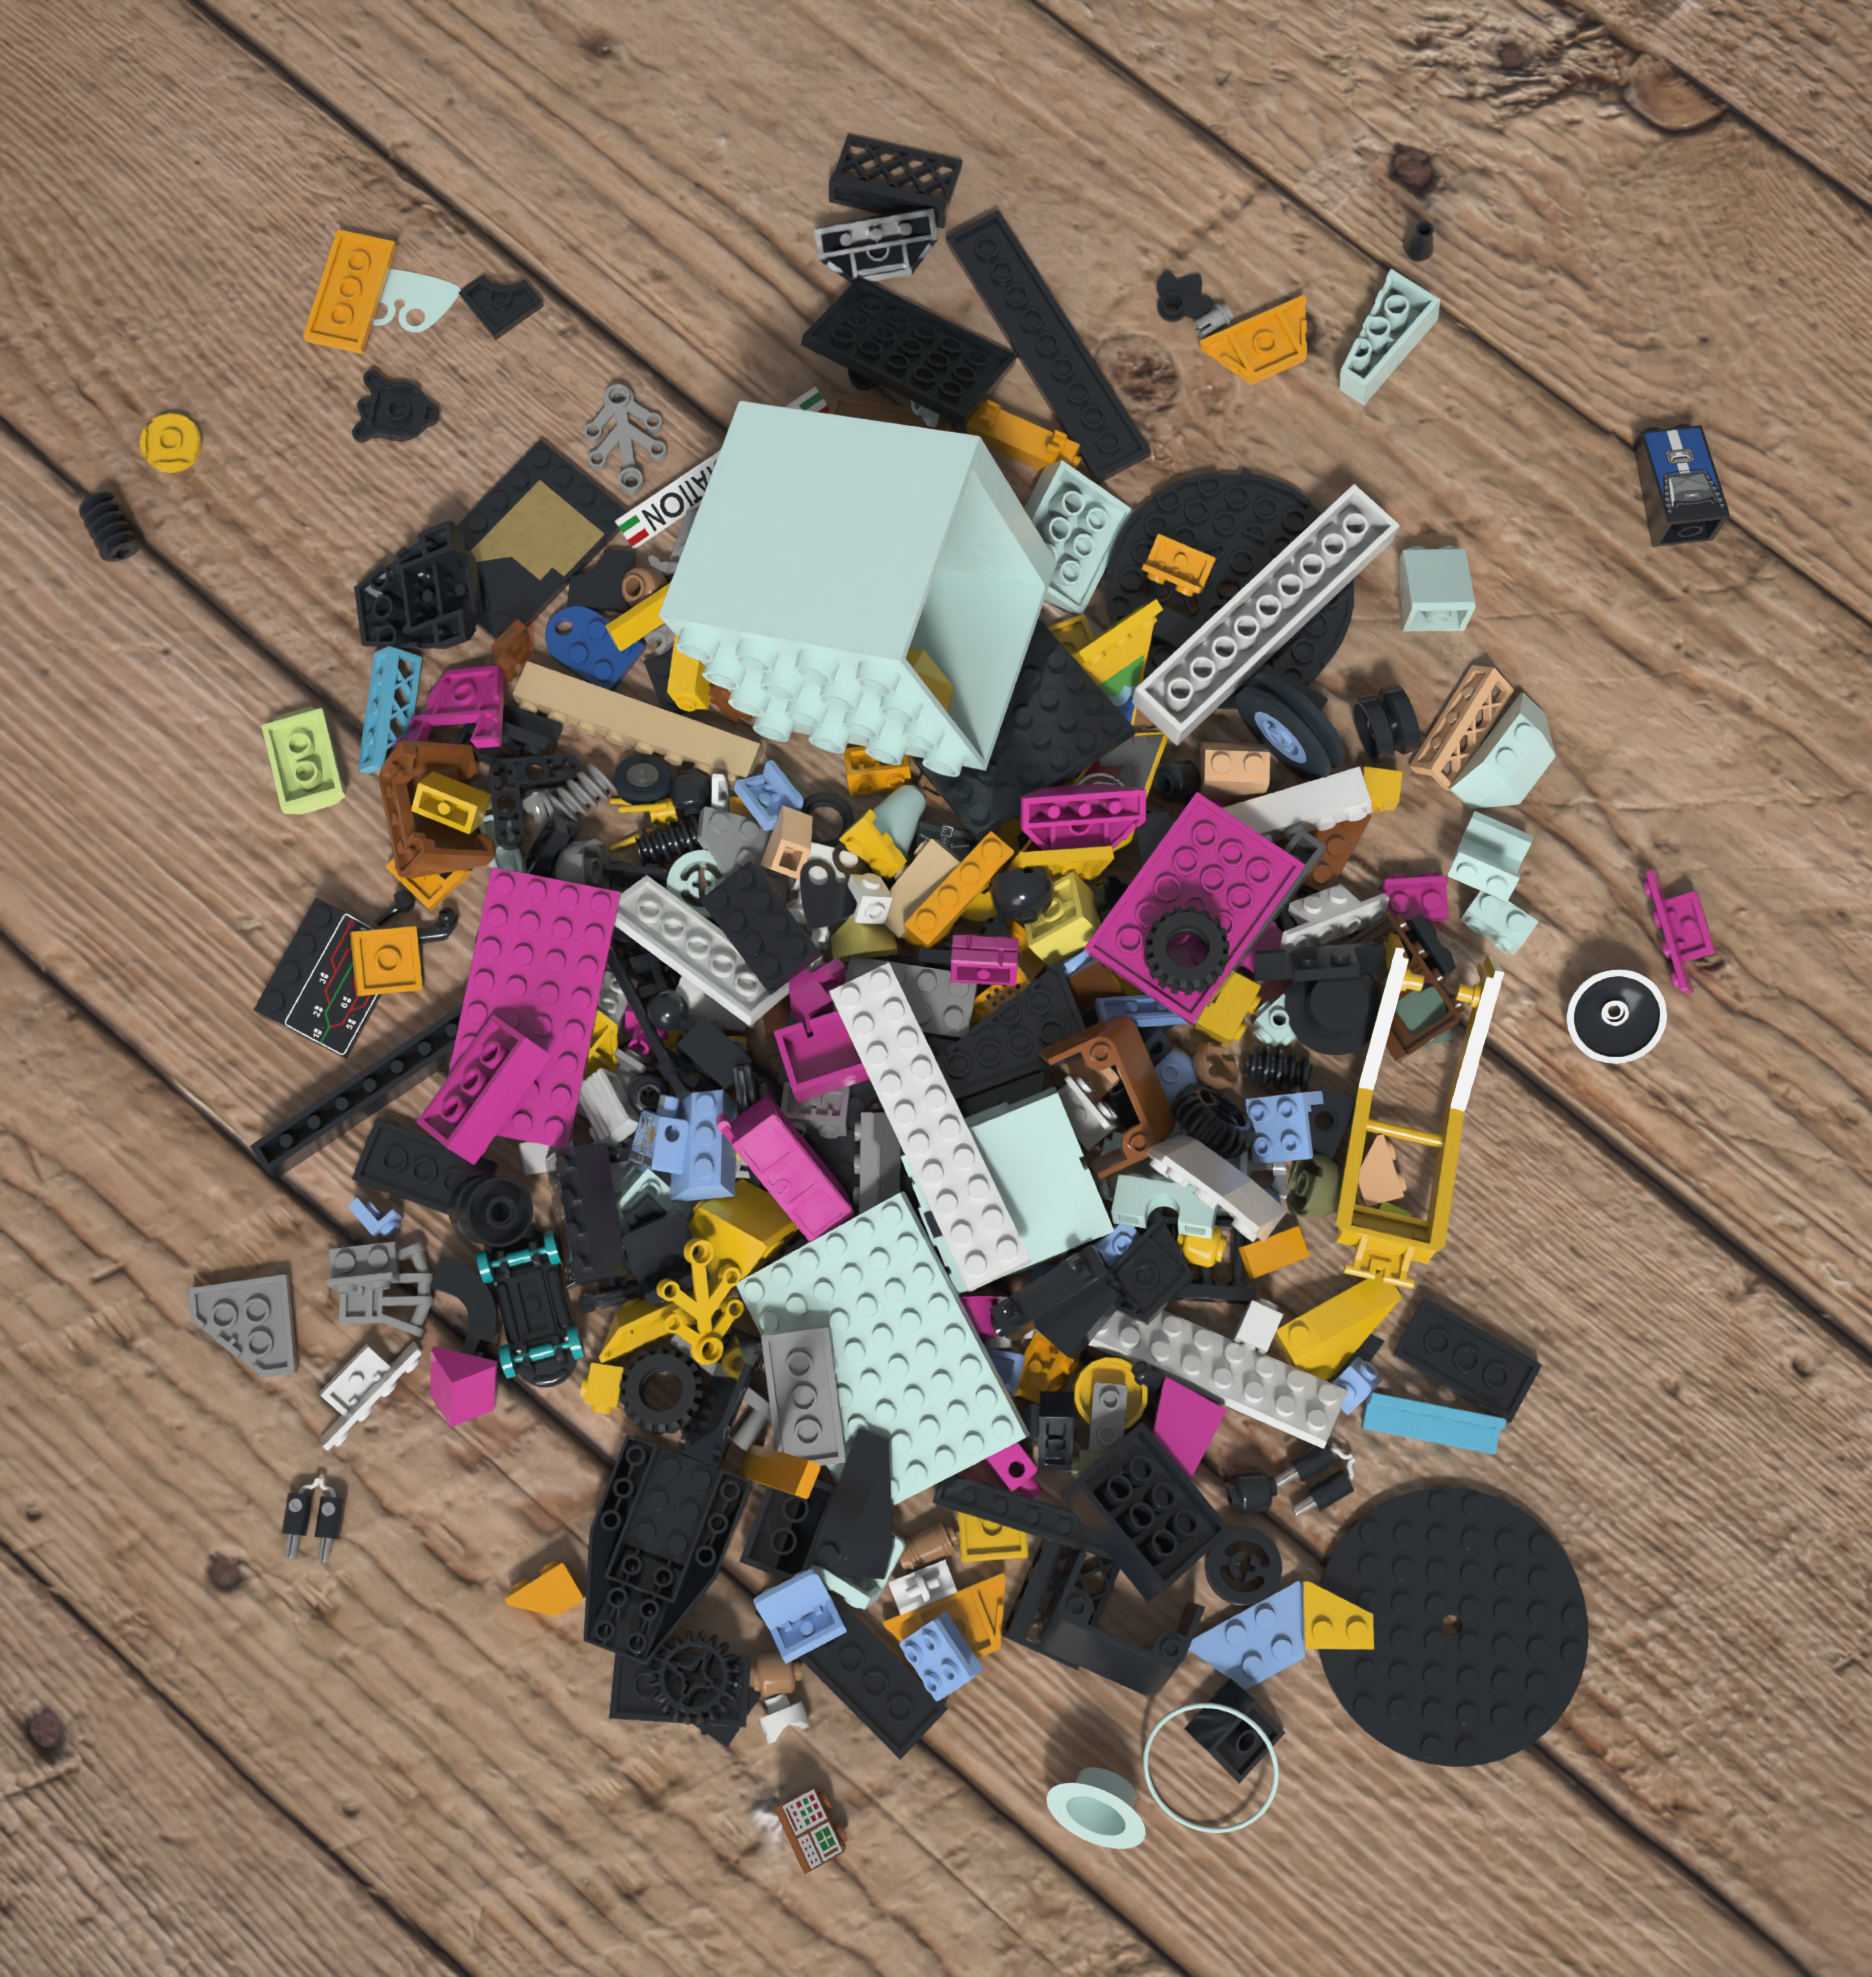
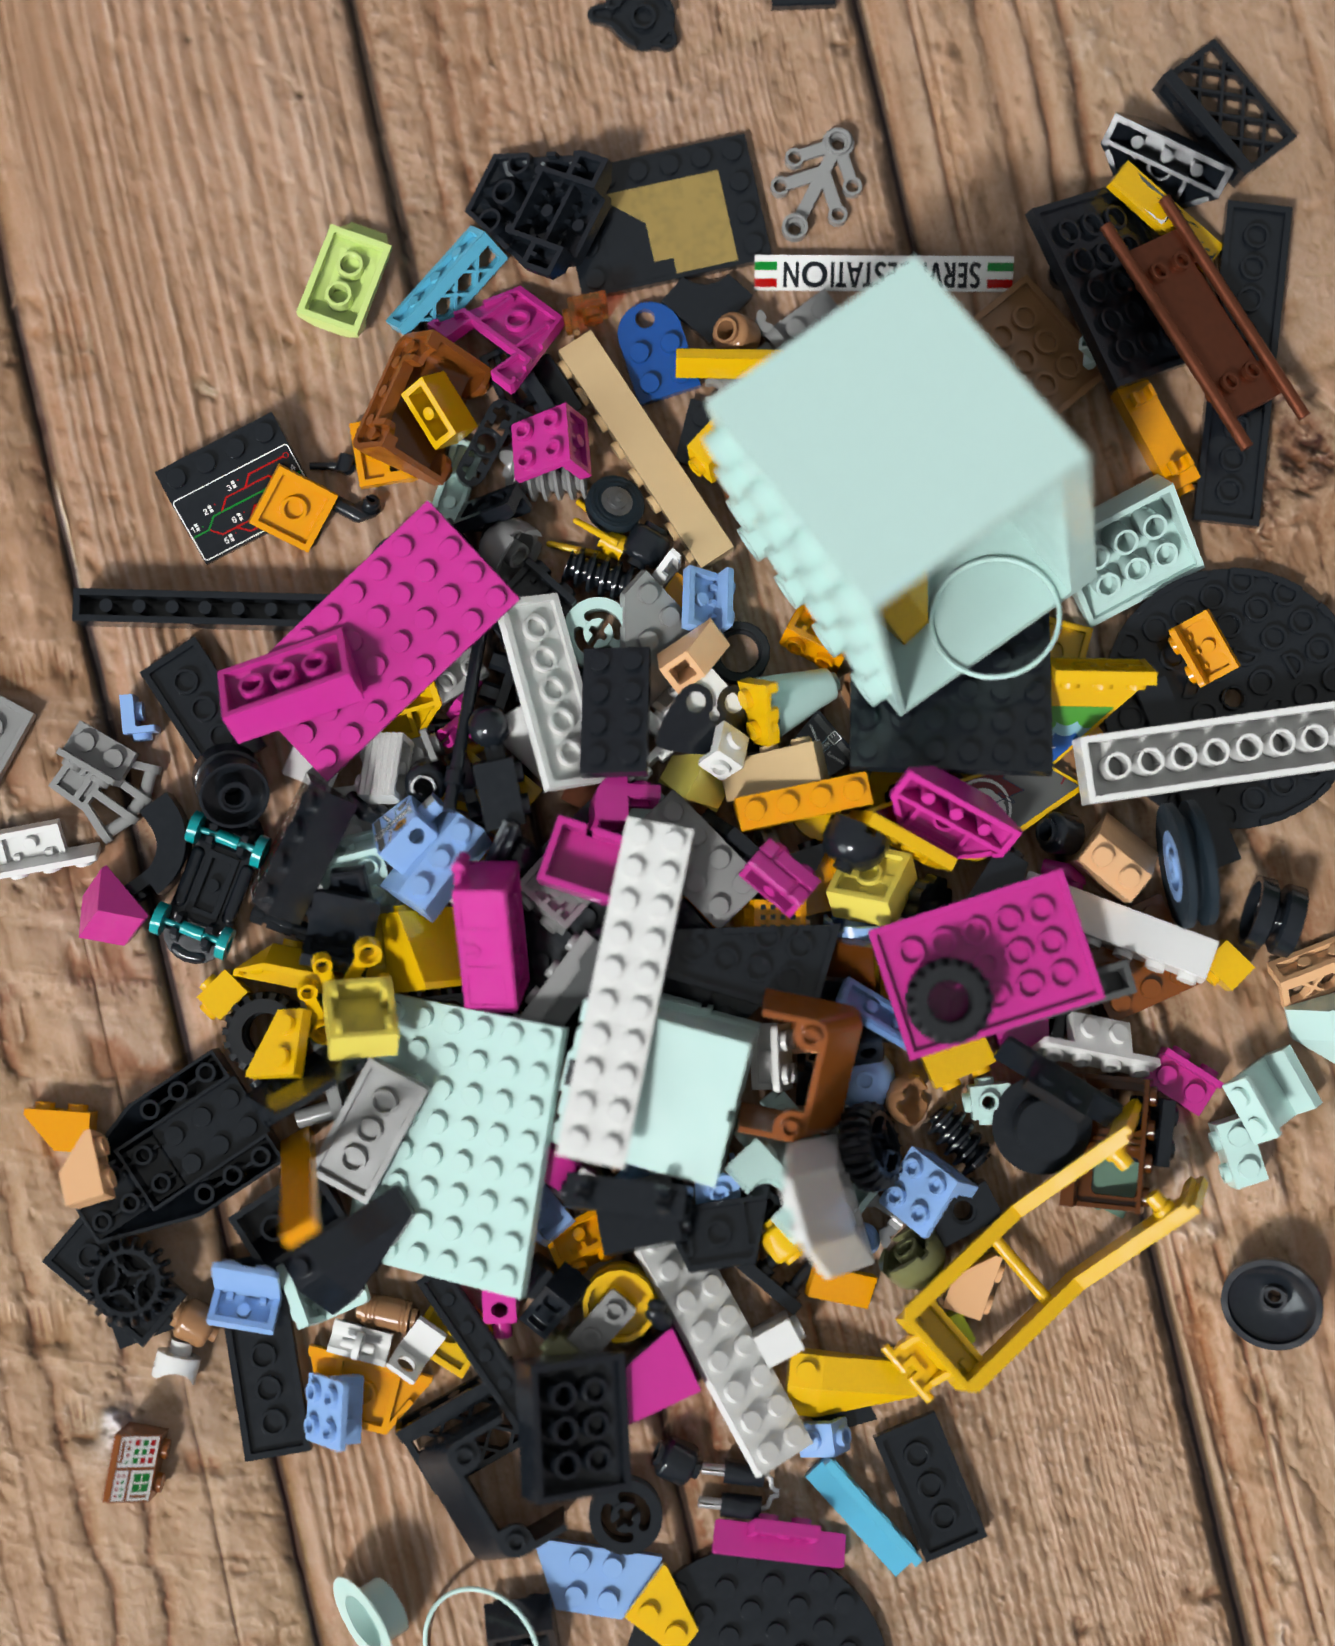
camera: 35 degrees right, 10 degrees up
none -> light nougat slope [59,1129,117,1209]
none -> yellow wing [245,1008,312,1079]
none -> light yellow container [323,976,399,1061]
none -> white bracket [386,1316,447,1385]
none -> dark pink bracket [511,402,592,483]
none -> dark pink bracket [712,1514,846,1569]
none -> light aqua piece [928,556,1062,680]
none -> copper piece [1100,194,1310,451]
none -> yellow tile [1106,160,1222,272]

